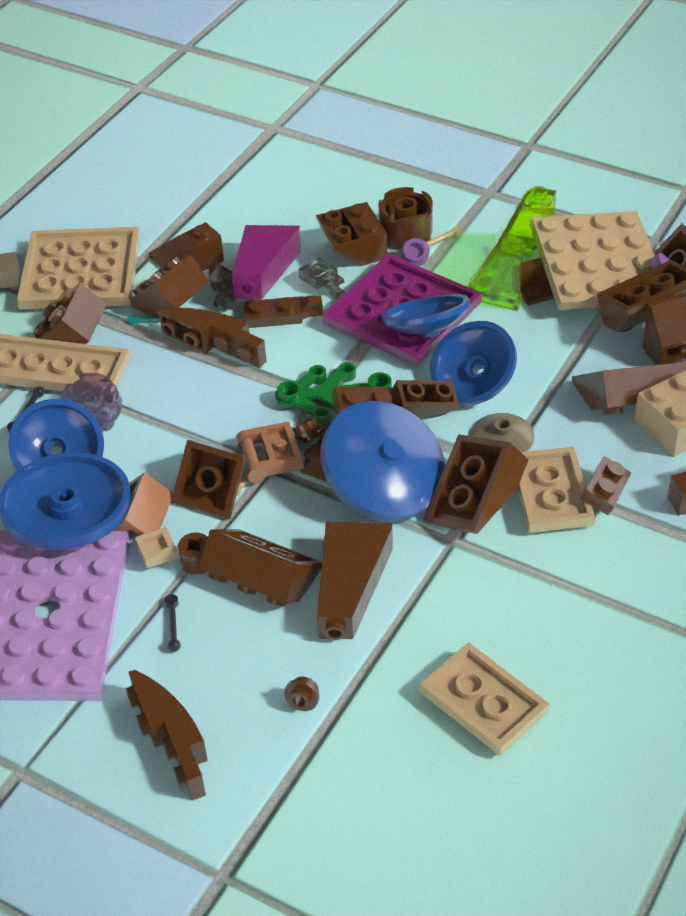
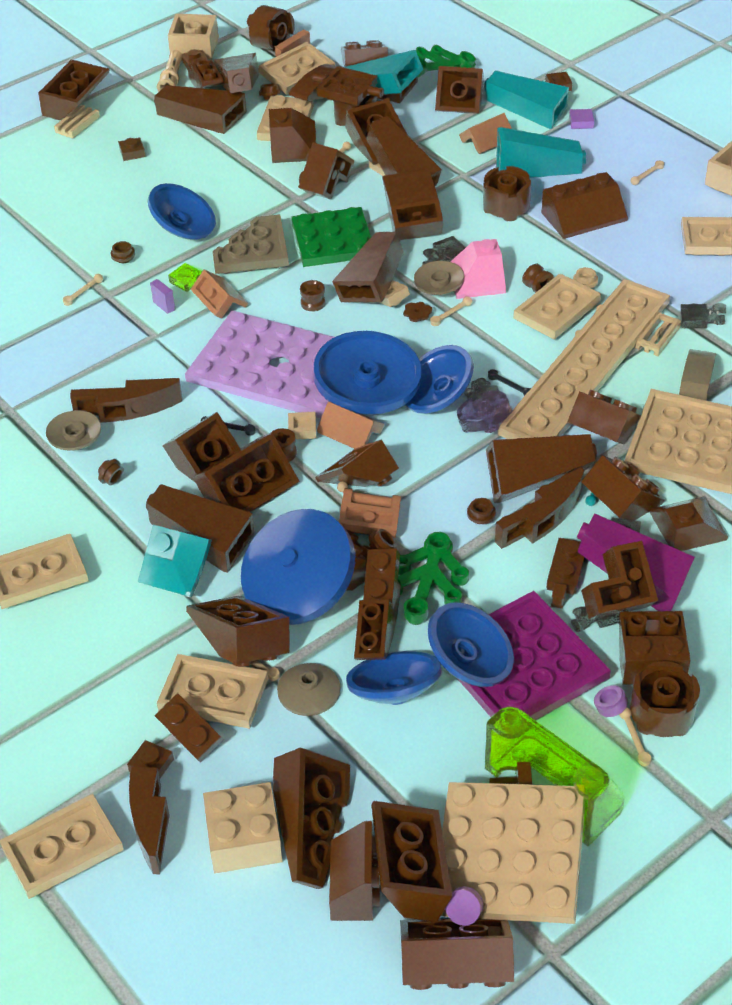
camera: 110 degrees right, 0 degrees up
none -> dark tan dish [46,410,101,451]
none -> reddish brown plate [127,740,174,778]
none -> teal plate [138,525,212,597]
none -> reddish brown slope [162,412,240,482]
none -> reddish brown plate [467,498,496,524]
none -> reddish brown slope [486,434,597,503]
none -> reddish brown brick [581,541,658,620]

